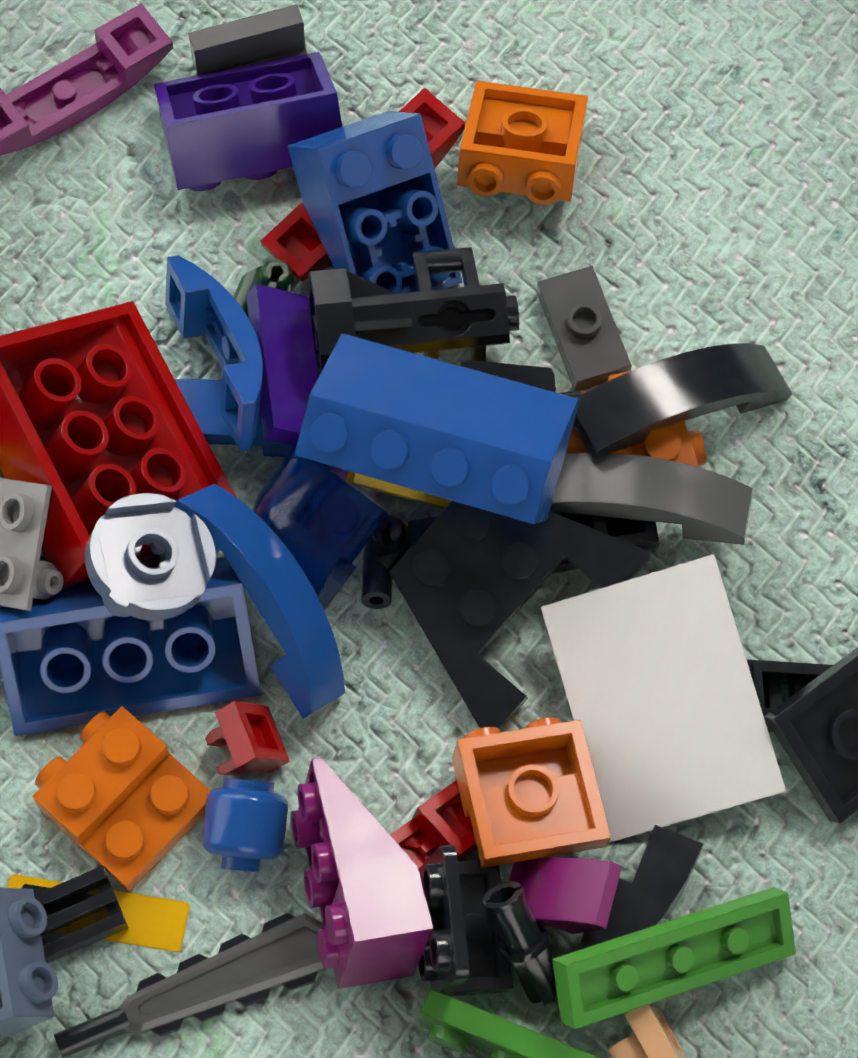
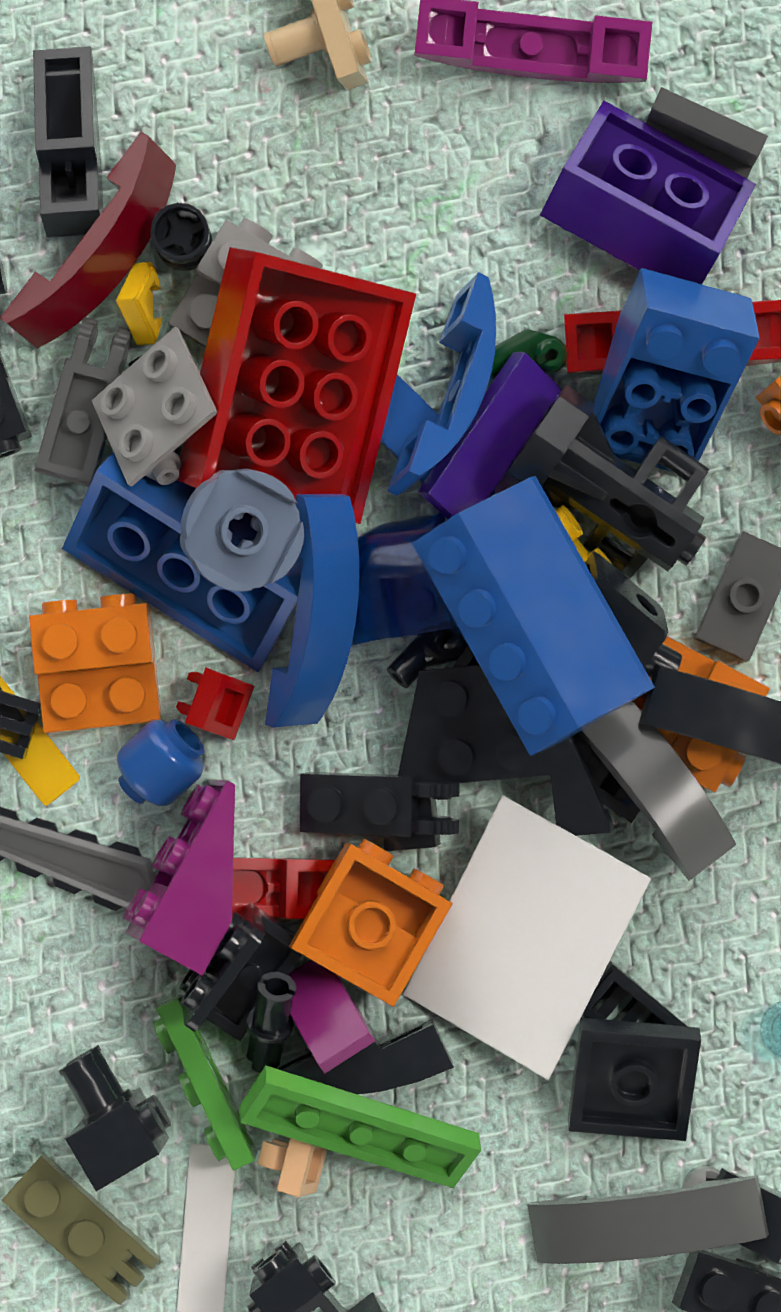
camera: 45 degrees right, 20 degrees up
none -> black hinge [300,772,460,837]

